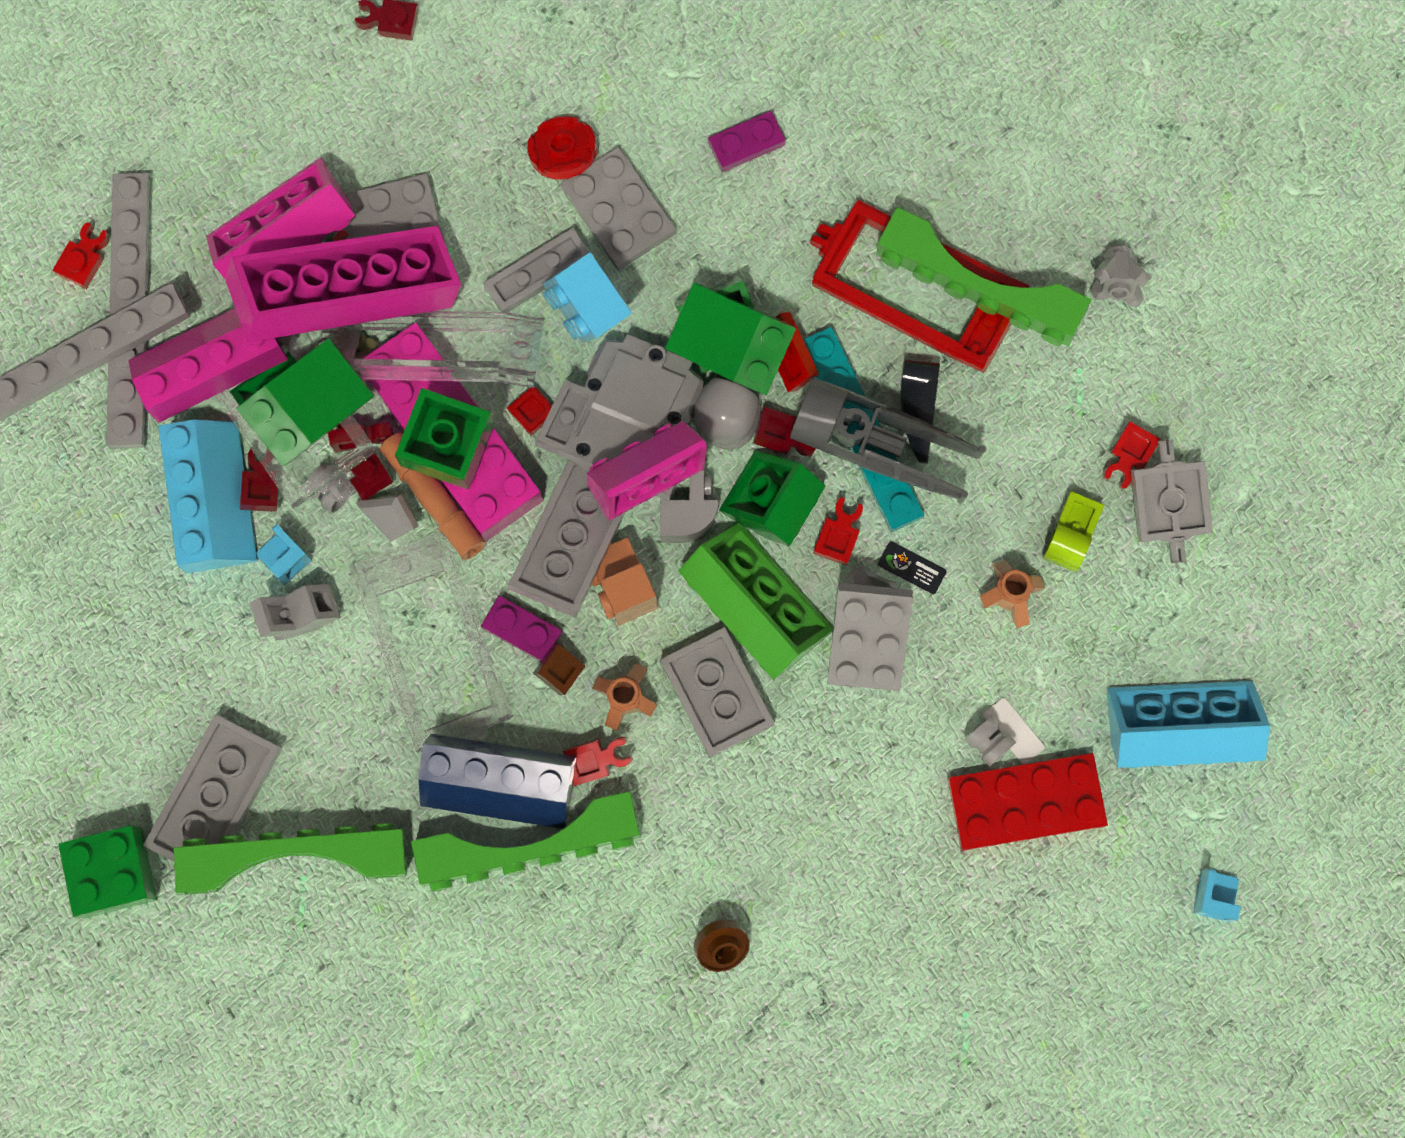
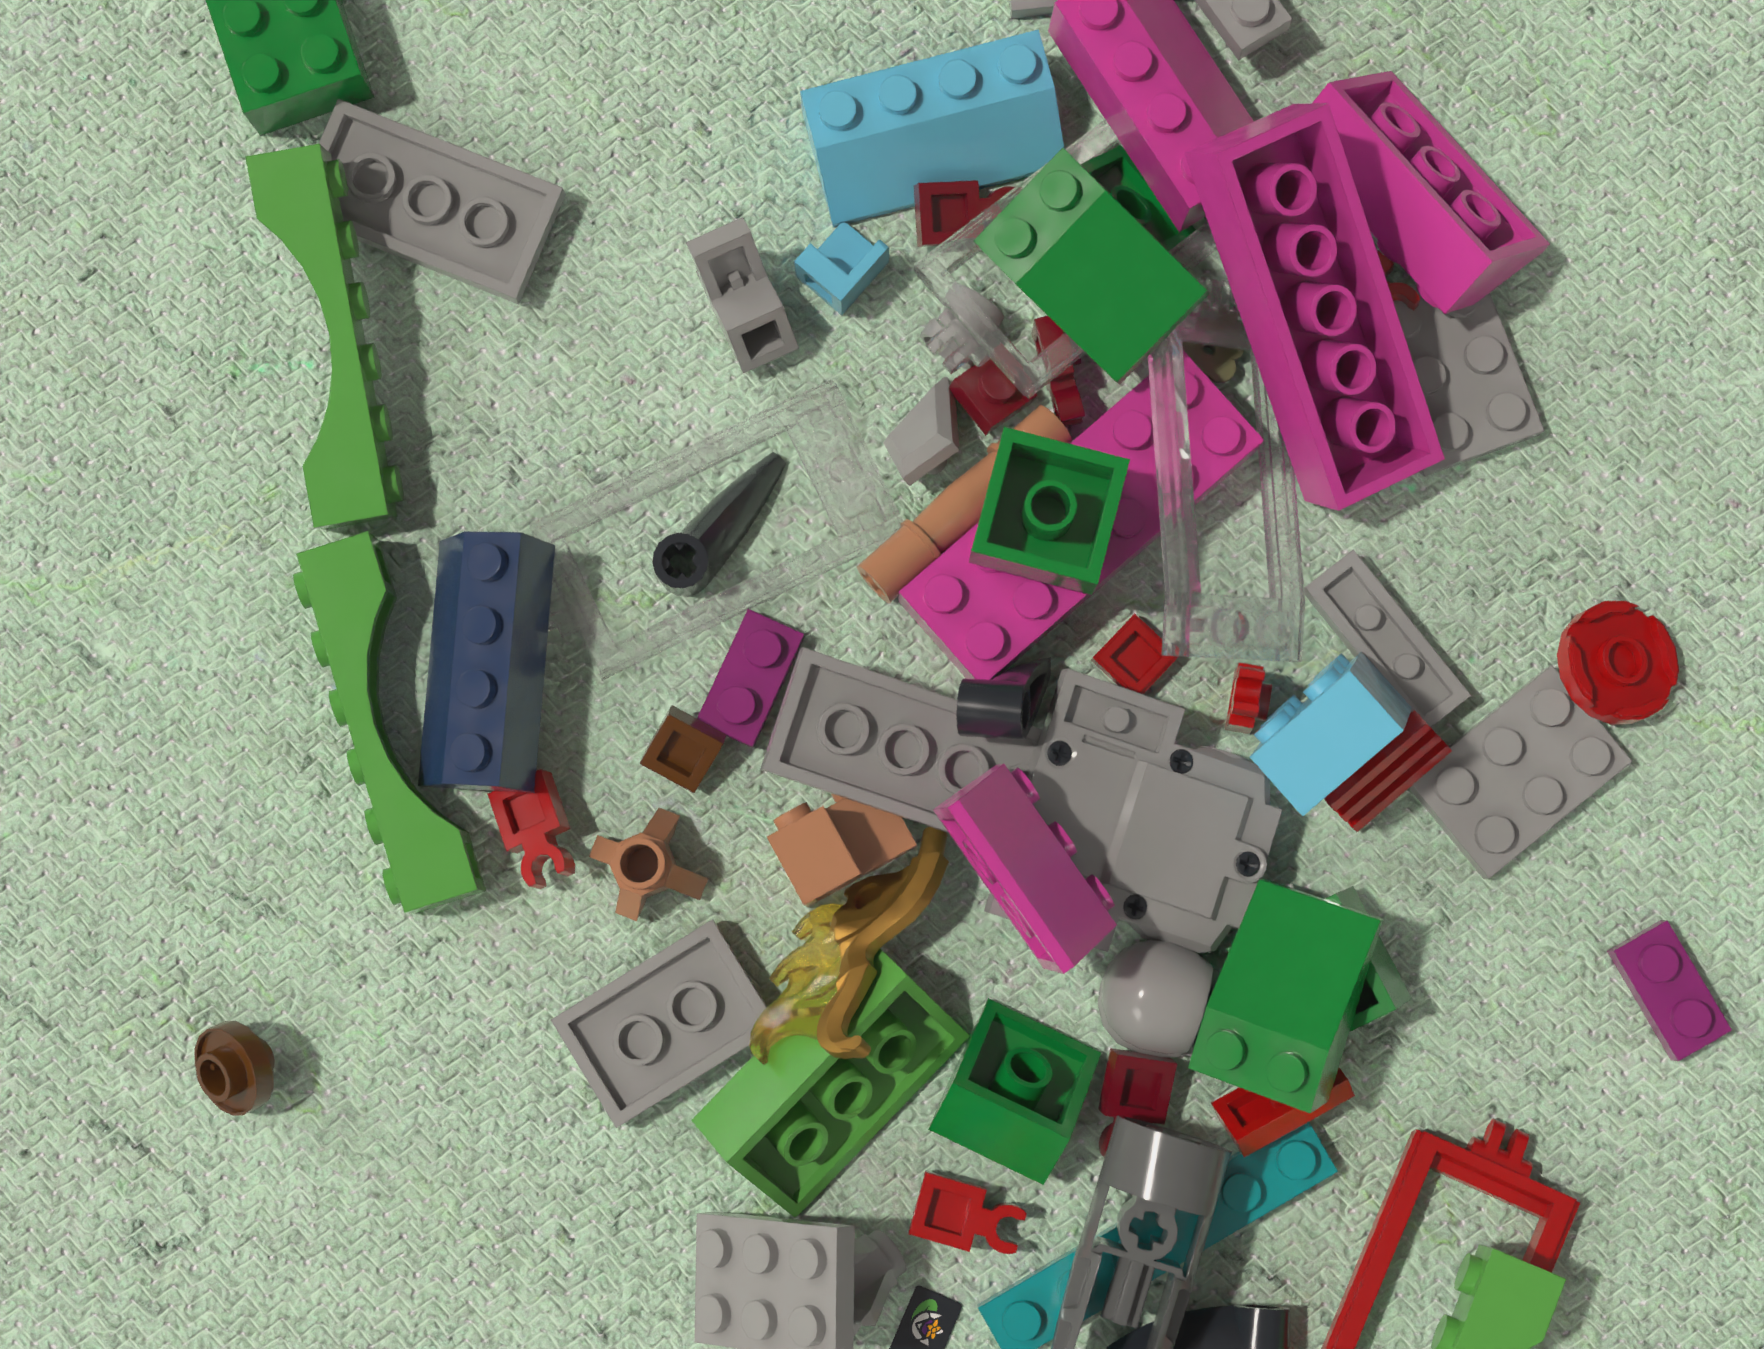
camera: 85 degrees right, 5 degrees up
light grey brick [660,470,719,543] -> none
none -> black piece [652,452,786,597]
none -> pearl gold piece [749,827,949,1065]
none -> black piece [956,657,1051,740]
none -> red plate [1225,662,1272,734]
none -> red tile [1324,710,1452,832]

